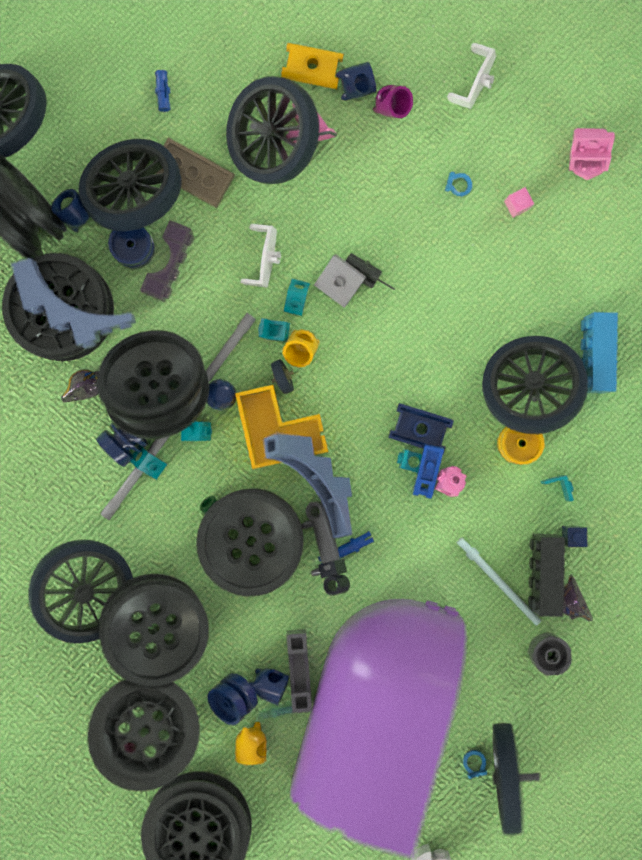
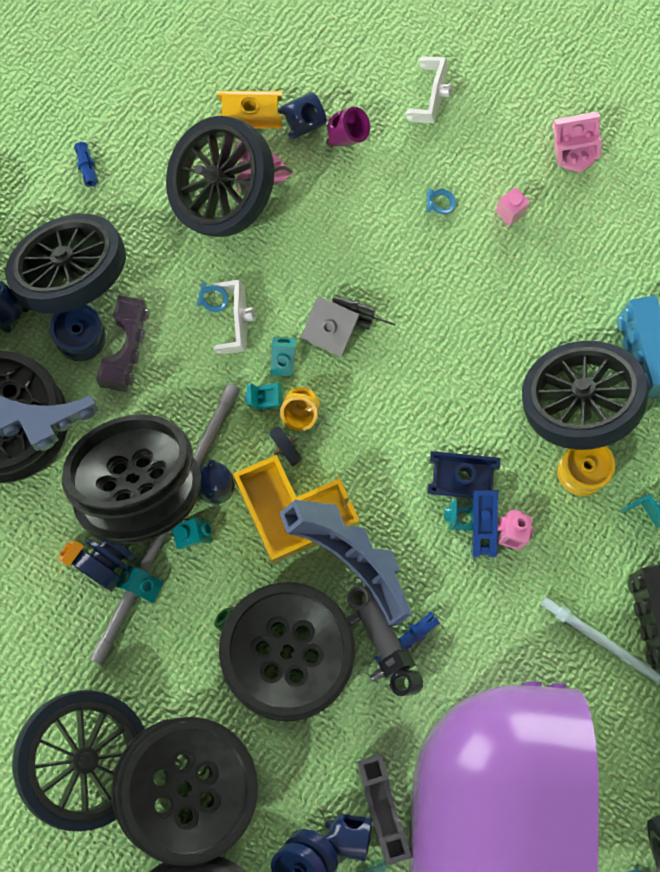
camera: 15 degrees left, 15 degrees down
hat [61,369,99,403] -> none
dark tan tile [155,137,235,209] -> none
none -> light orange tile [57,540,84,566]
none -> dark azure piece [197,282,228,312]

